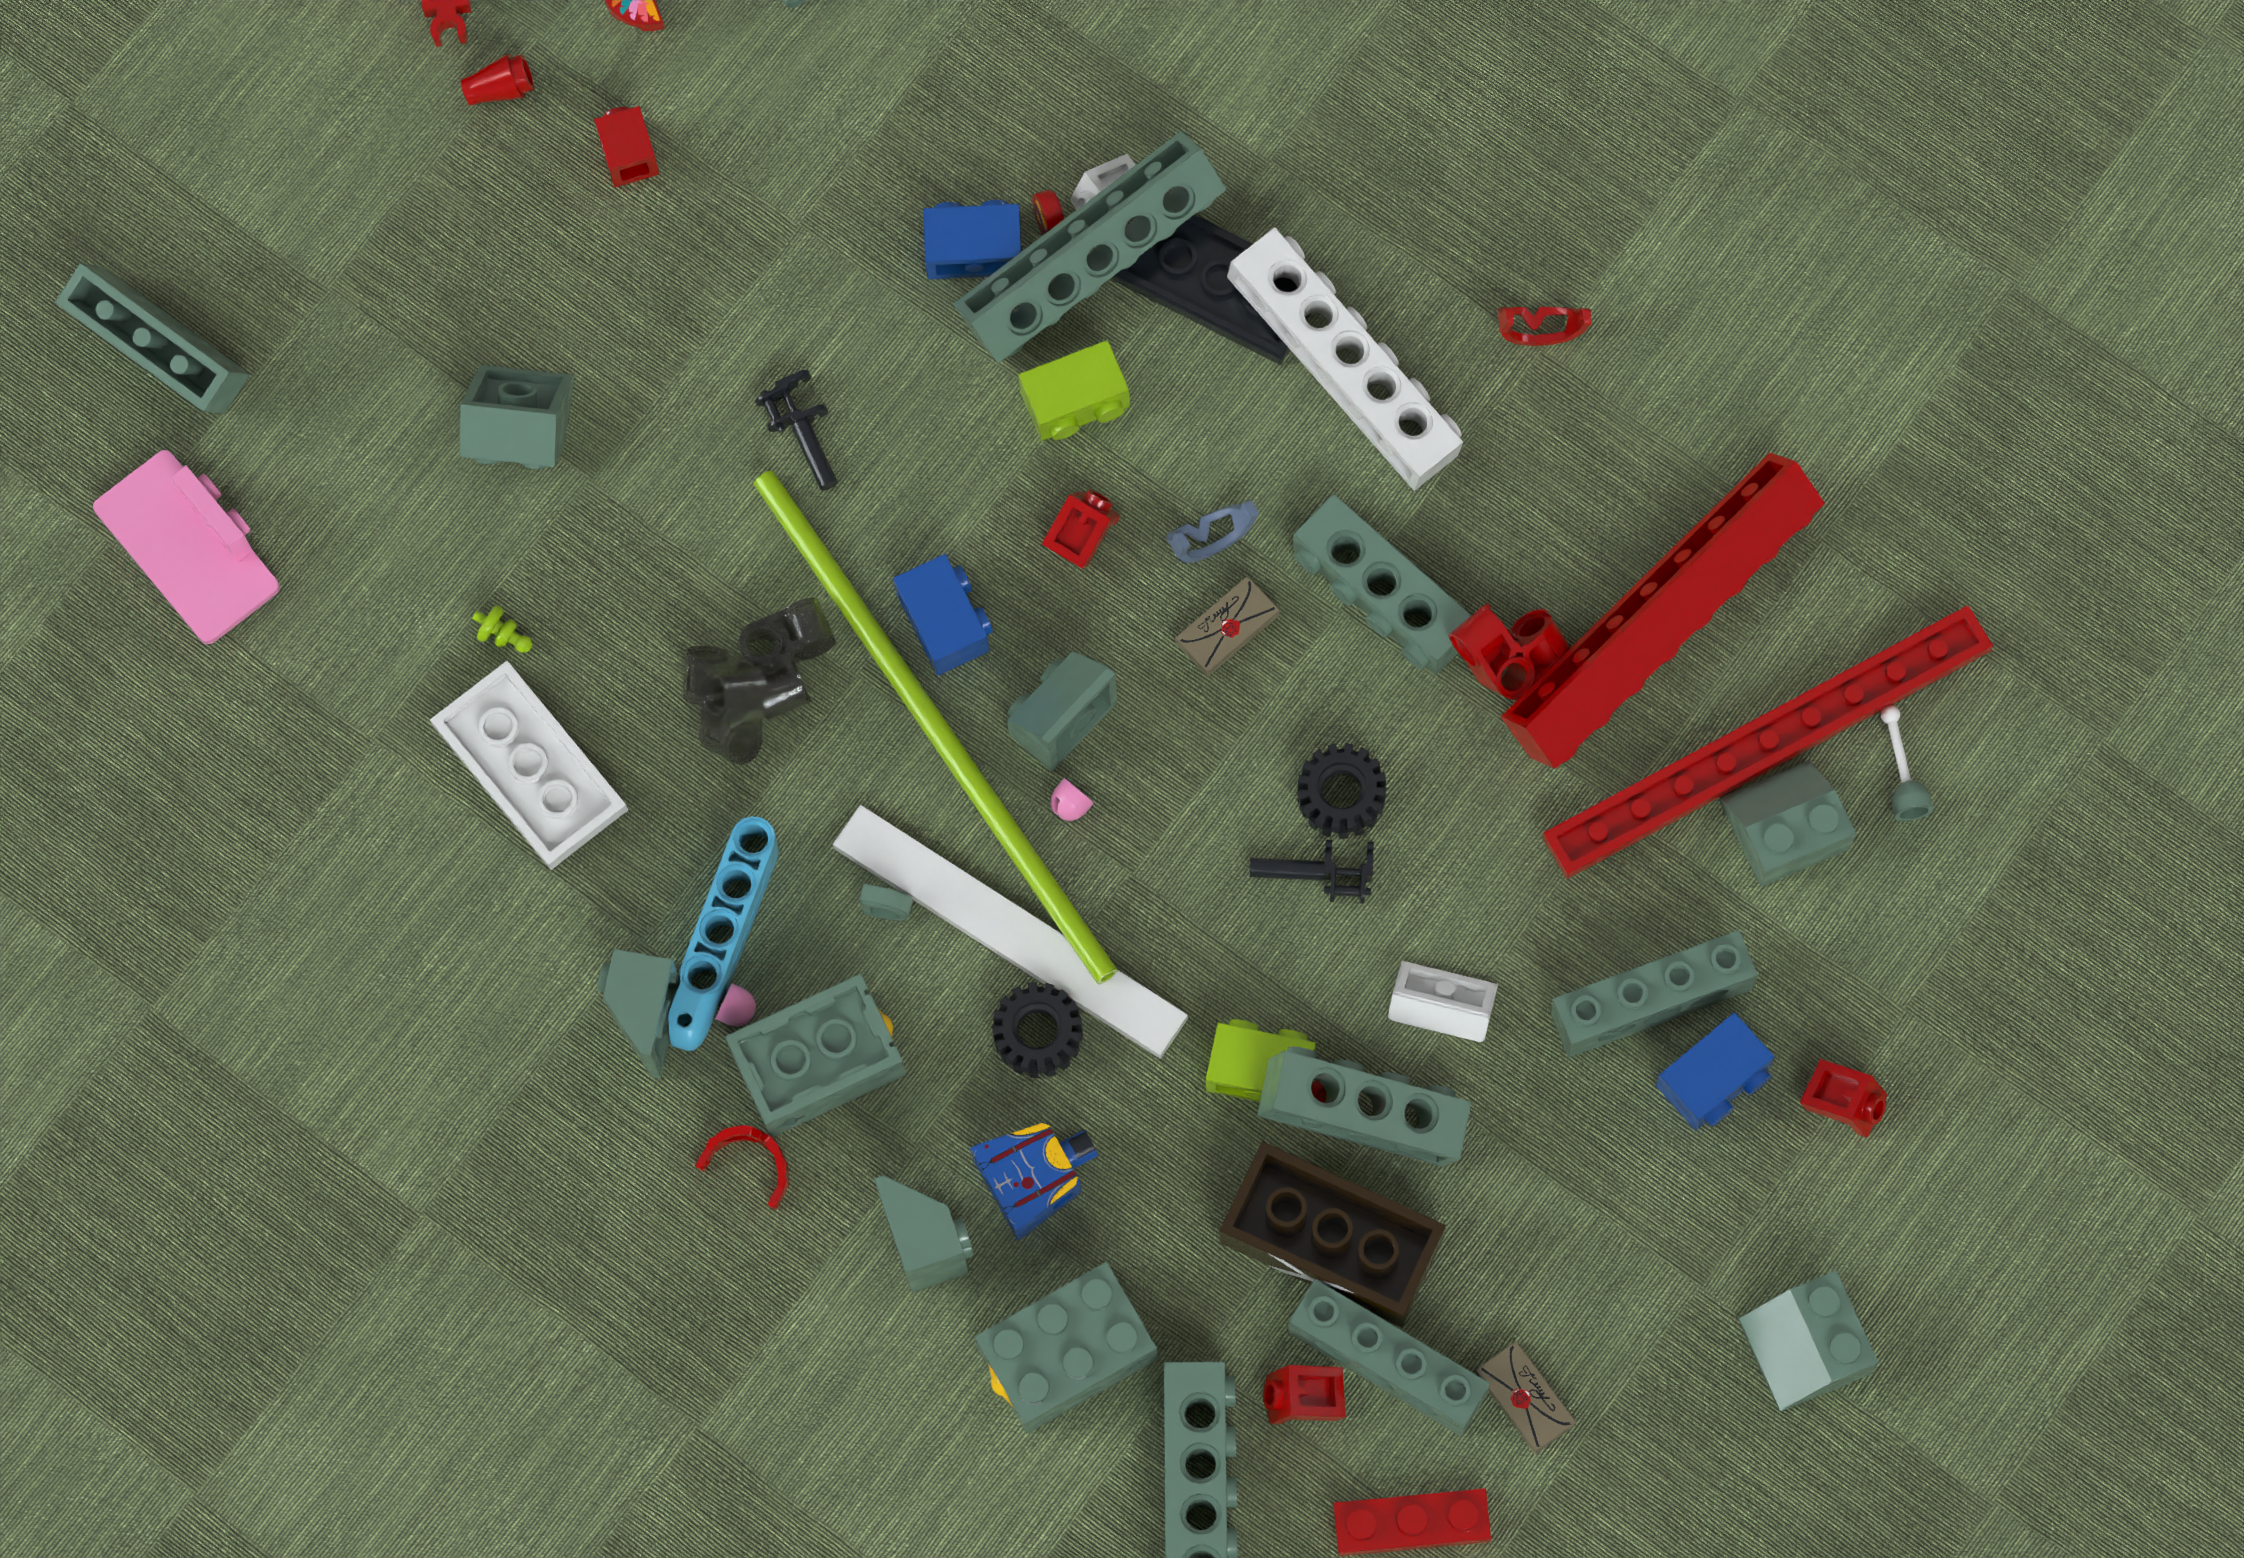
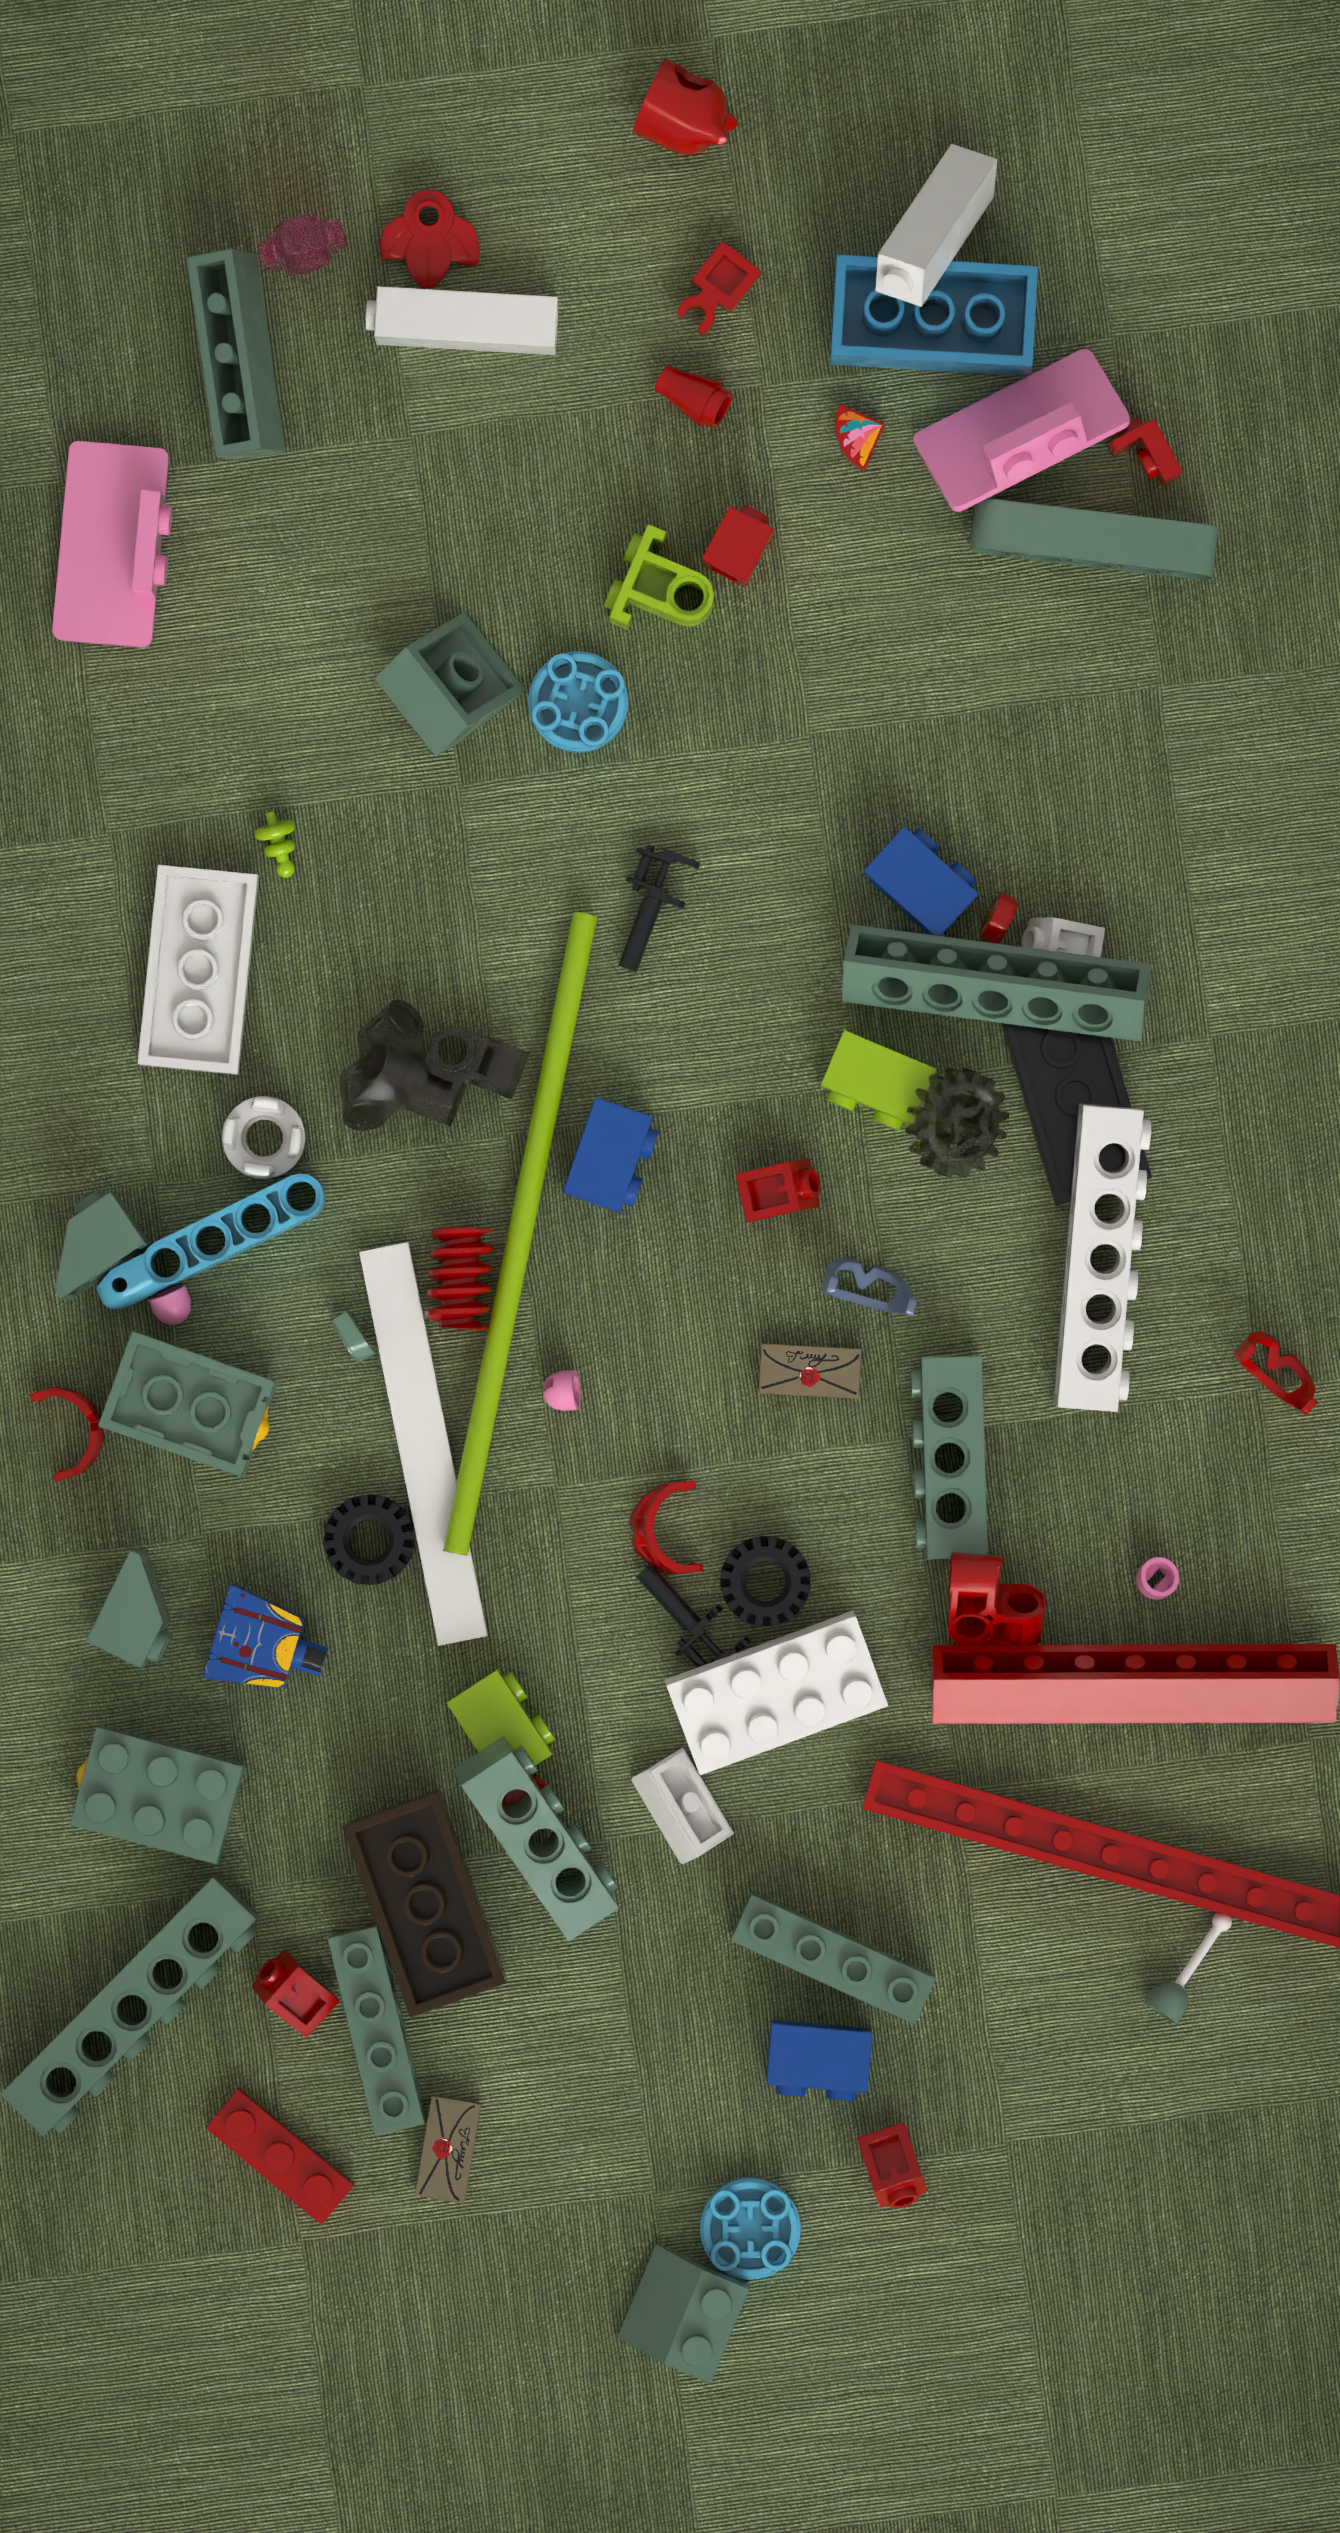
camera: 45 degrees right, 15 degrees up
sand green slope [1007,651,1118,772] -> none
sand green slope [1719,760,1856,887] -> none
none -> white piece [222,1096,305,1179]
none -> clear pink gear [257,214,348,275]
none -> white brick [366,286,559,355]
none -> red plate [380,189,480,289]
none -> red piece [425,1227,495,1331]
none -> medium azure tile [528,651,628,753]
none -> lime pin [604,524,714,630]
none -> red helmet [630,1480,703,1574]
none -> white plate [665,1610,888,1775]
none -> medium azure tile [700,2177,801,2280]
none -> clear smoke gear [905,1067,1009,1178]
none -> bright pink hinge [1136,1557,1179,1600]

